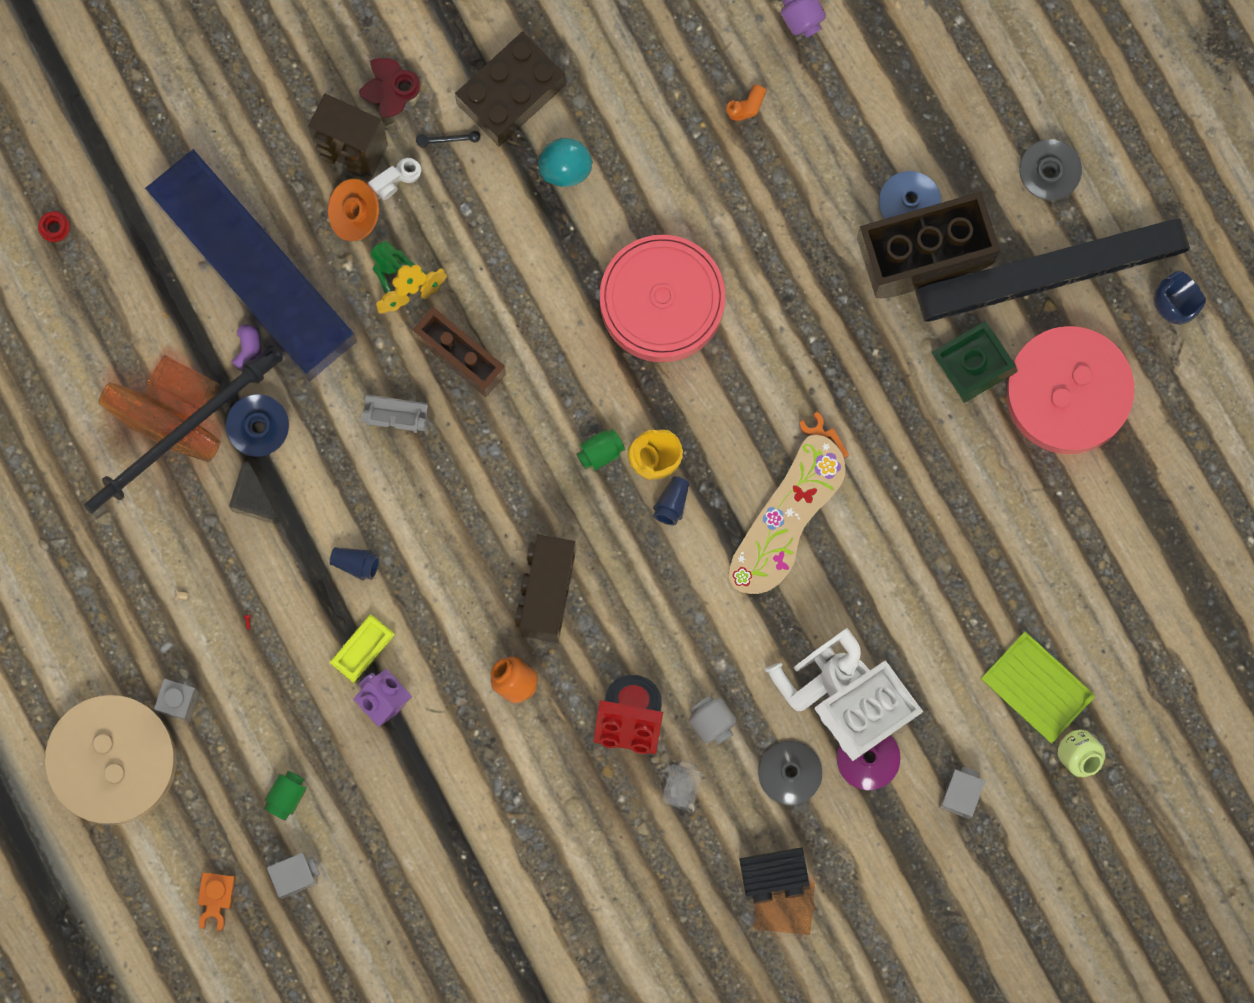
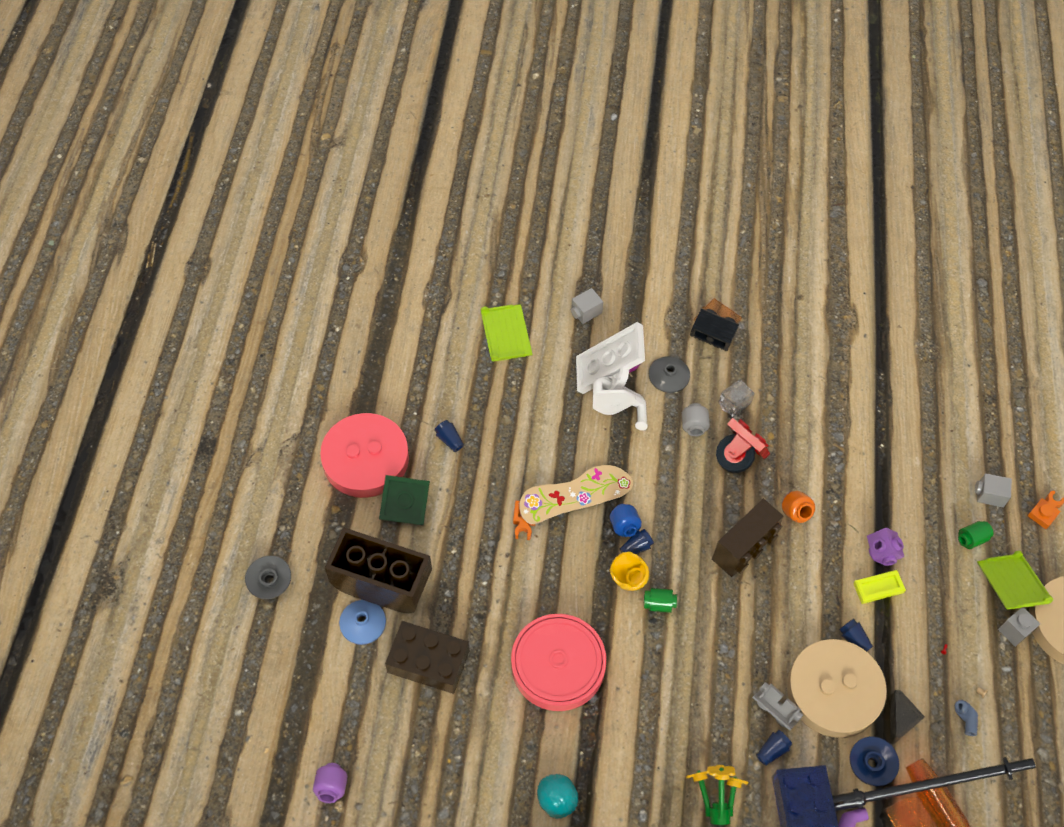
camera: 145 degrees left, 20 degrees down
reddish brown brick [412,307,506,397] -> none
orange arm [726,84,767,121] -> none
black beam [915,218,1190,322] -> none
yellowish green head [1058,730,1105,778] -> none
dark blue hair [1153,271,1206,325] -> none
none -> dark brown brick [385,621,470,694]
none -> dark blue cone [434,420,464,452]
none -> blue head [610,504,642,537]
none -> dark blue cone [756,730,793,766]
none -> tan brick [787,639,887,738]
none -> sand blue arm [954,700,978,736]
none -> lime piece [977,551,1053,610]

